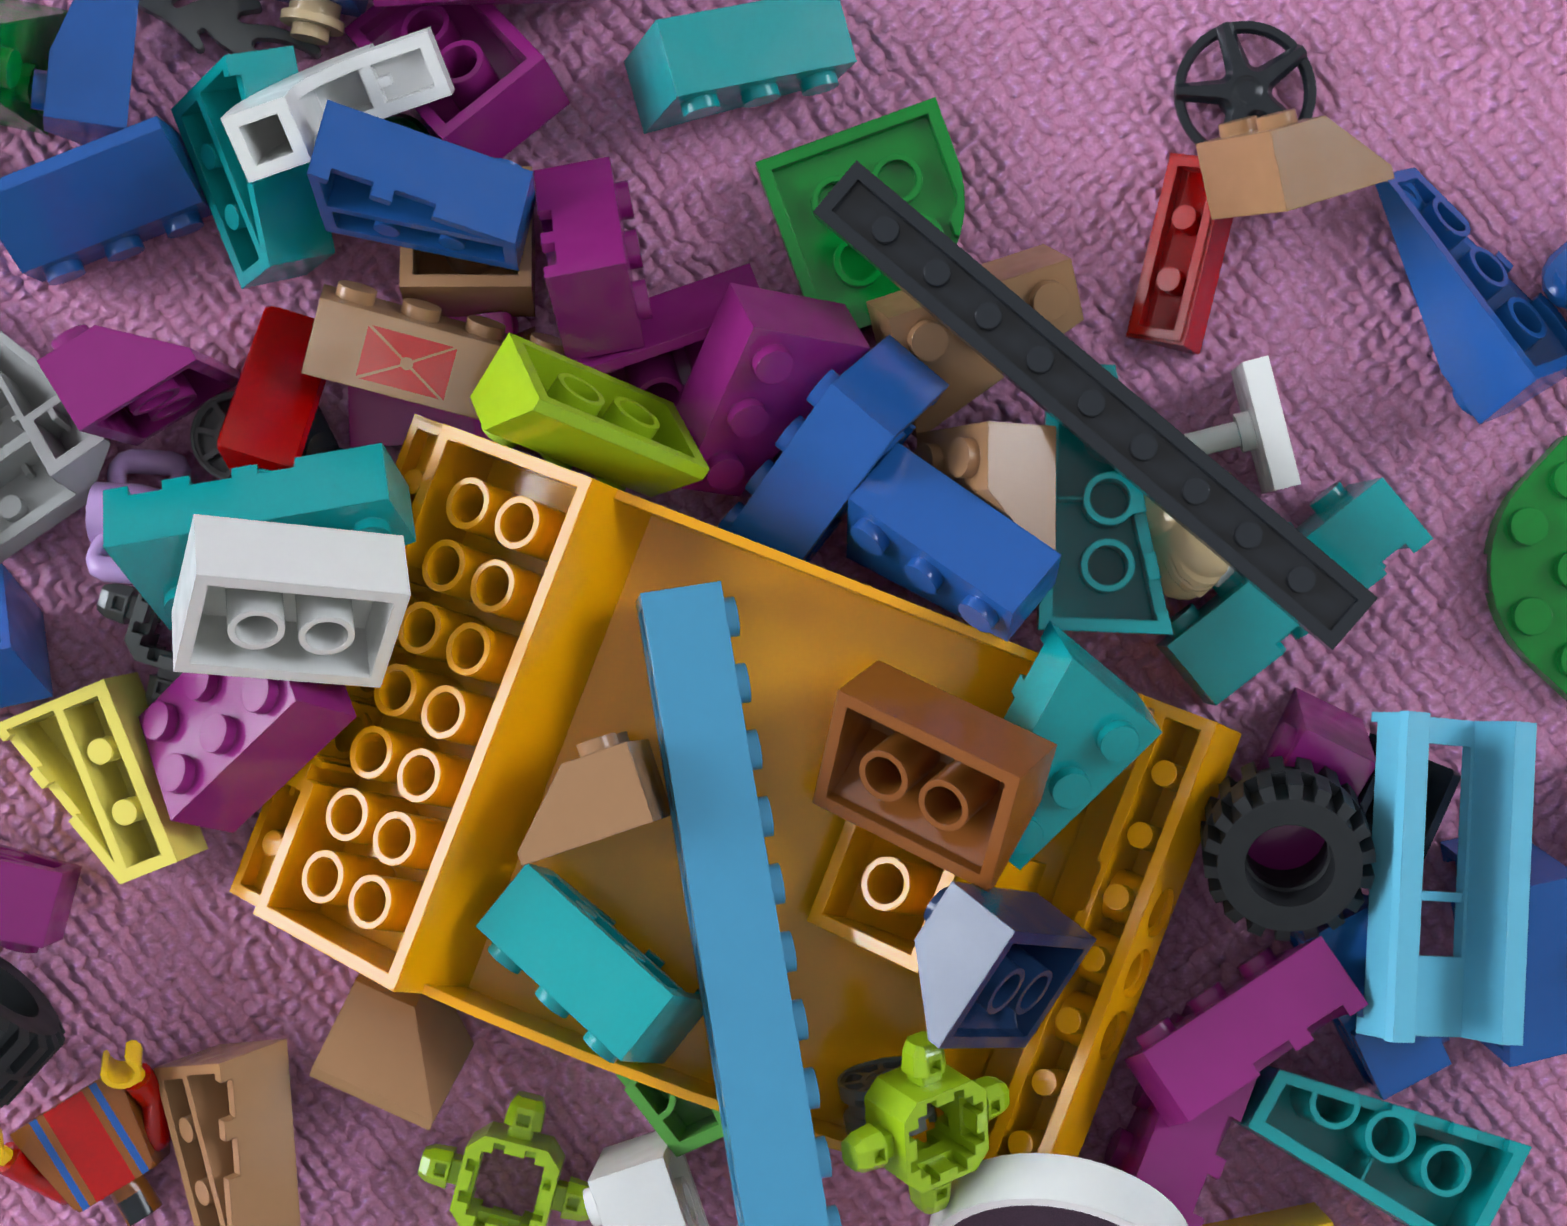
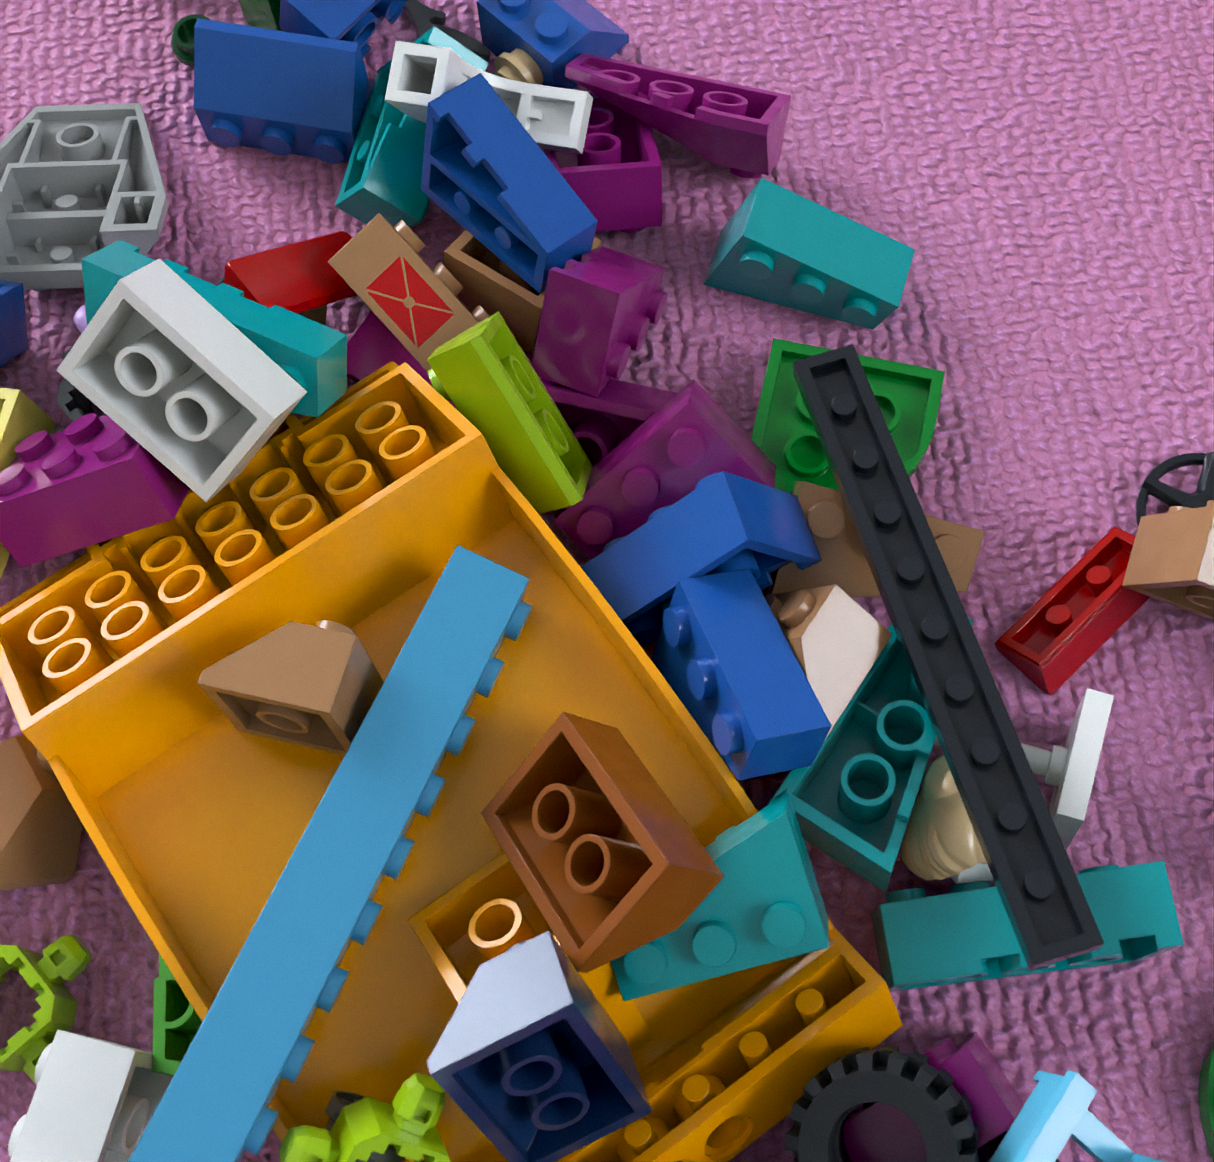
camera: 35 degrees right, 20 degrees down
magenta slope [36,324,241,446] -> none
teal wedge [476,864,703,1064] -> none

